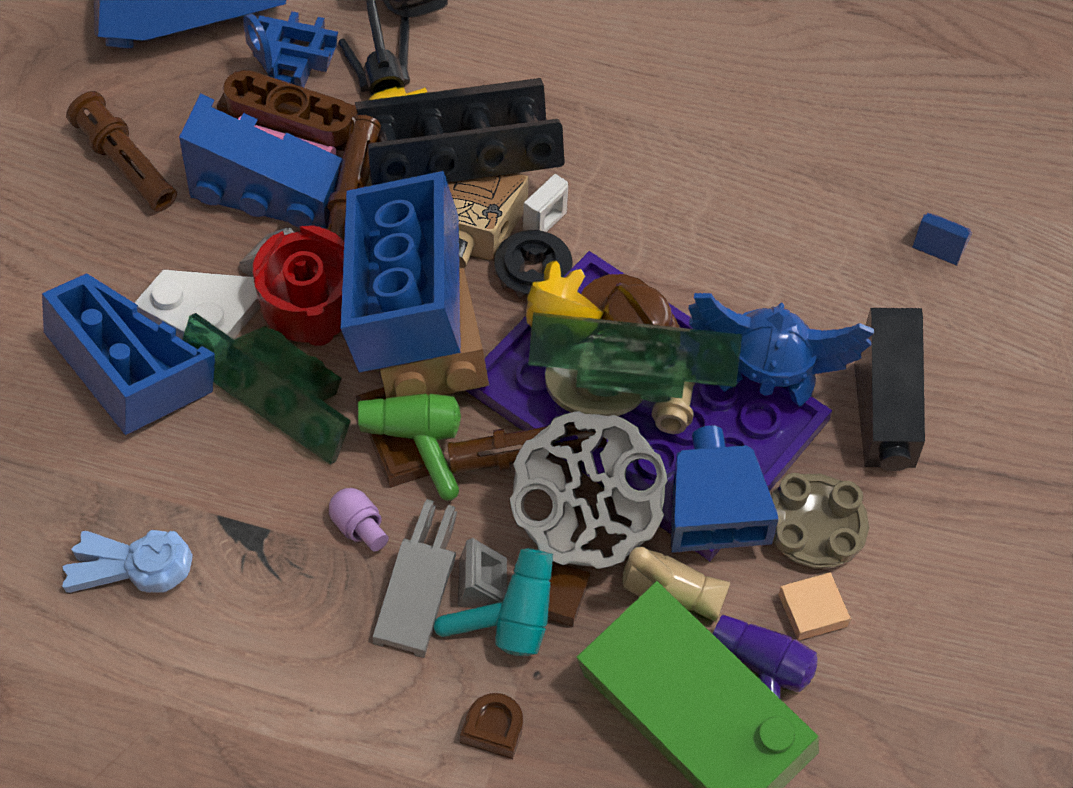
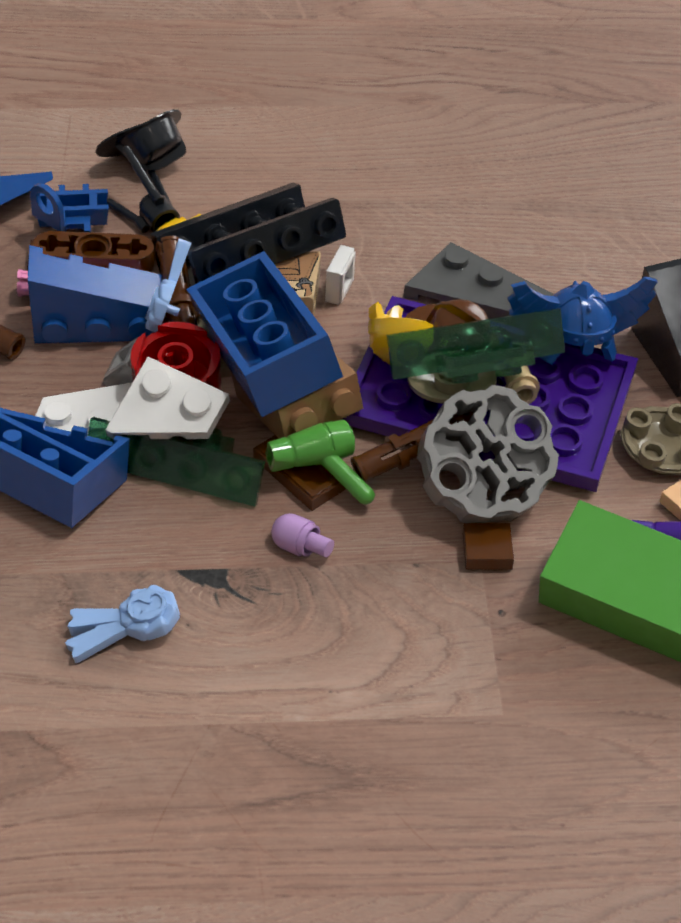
camera: 20 degrees left, 10 degrees down
light grey arm [373,499,457,658] -> none
teal piece [434,548,553,656] -> none
light grey slope [458,538,507,607] -> none
reddish brown tile [460,693,523,759] -> none
black gear [494,230,573,299] -> none
tan piece [623,547,730,622] -> none
blue torso [670,426,778,553] -> none
blue slope [912,213,973,266] -> none
none -> white wing [105,357,230,439]
none -> light blue piece [145,238,191,332]
none -> dark grey wing [404,242,554,325]

